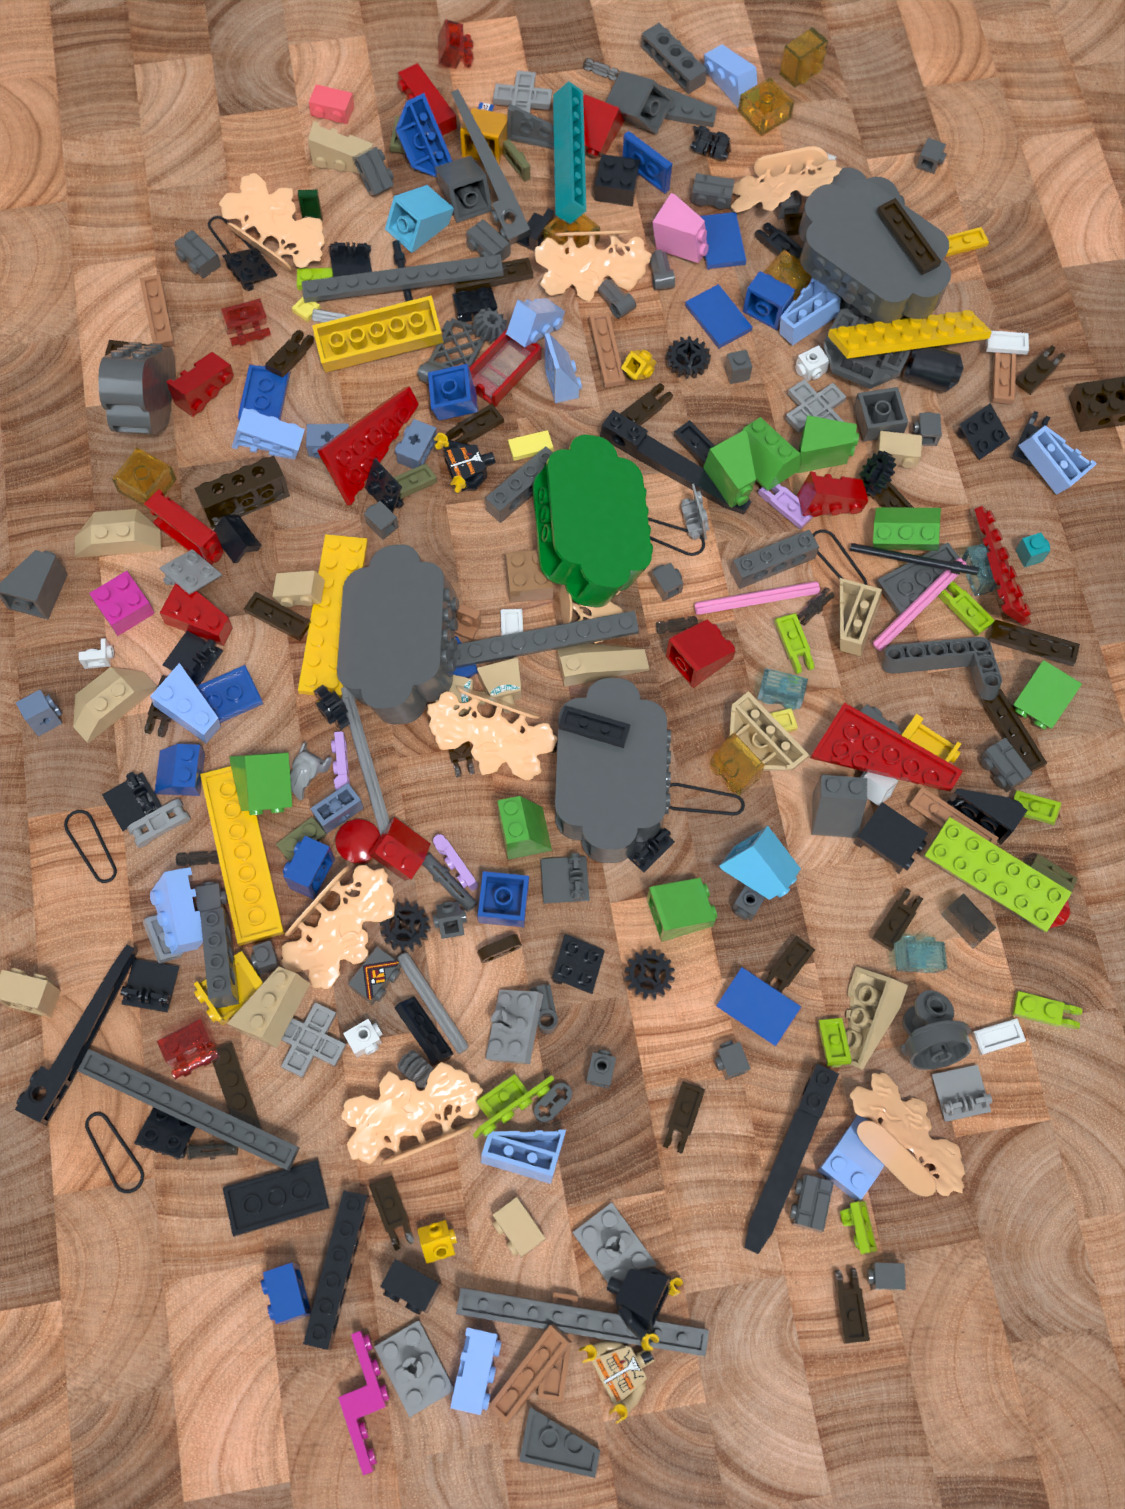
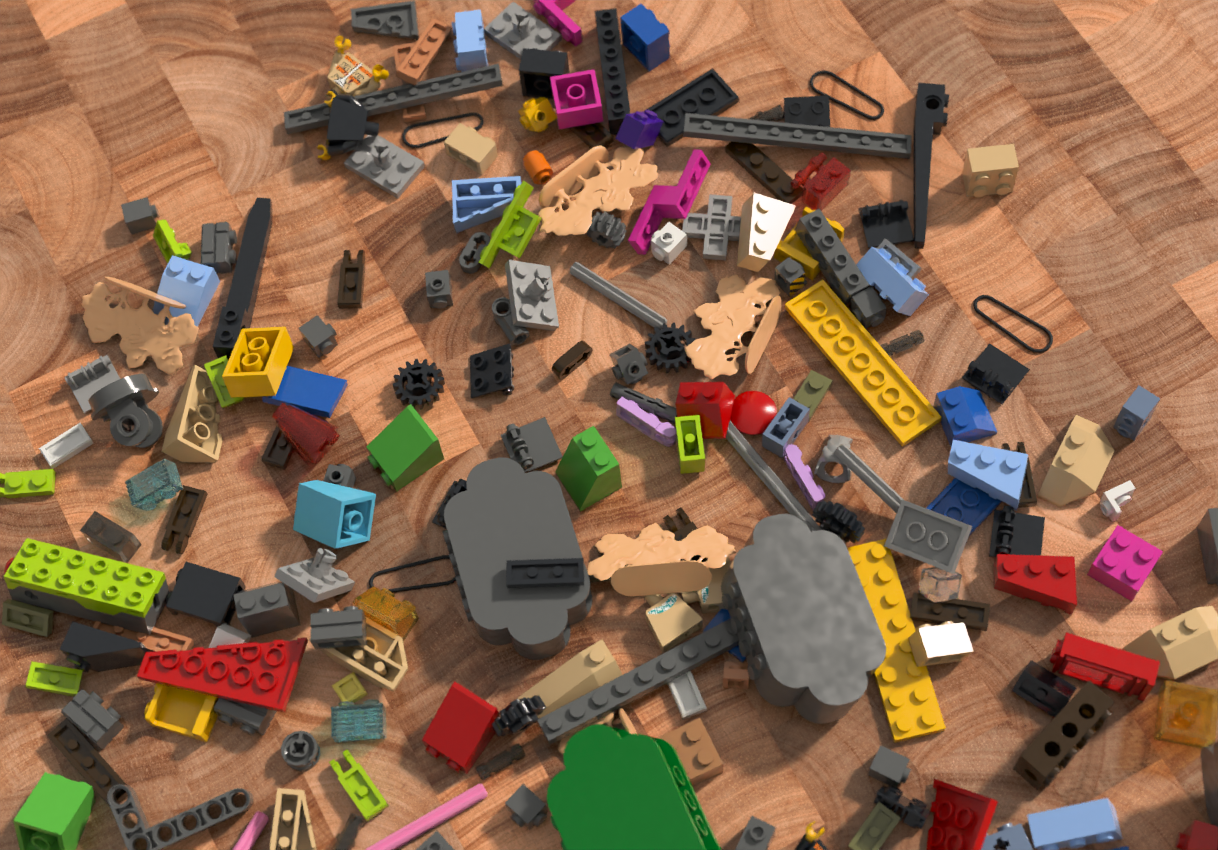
camera: 170 degrees right, 5 degrees down
light grey plate [127,799,191,848] -> none
light grey hinge [159,549,222,595] -> none
bright green slope [229,753,292,815] -> none
blue brick [283,836,335,900] -> none
dark grey brick [348,947,401,1005] -> none
black plate [394,997,454,1066] -> none
blue brick [478,871,529,928] -> none
dark brown hinge [834,1268,870,1344] -> none
none -> yellow brick [222,327,294,398]
none -> clear red cone [272,403,341,465]
none -> light grey plate [274,548,355,603]
none -> dark grey wheel [281,731,320,772]
none -> dark grey brick [311,606,367,649]
none -> black piece [402,112,484,148]
none -> black gear [492,695,546,737]
none -> orange brick [523,150,553,184]
none -> dark pink brick [550,69,603,129]
none -> dark purple brick [616,110,664,149]
none -> dark pink bracket [628,150,711,255]
none -> lime slope [675,415,705,474]
none -> light grey axle [834,444,904,513]
none -> light grey plate [884,499,972,574]
none -> clear brick [918,567,962,603]

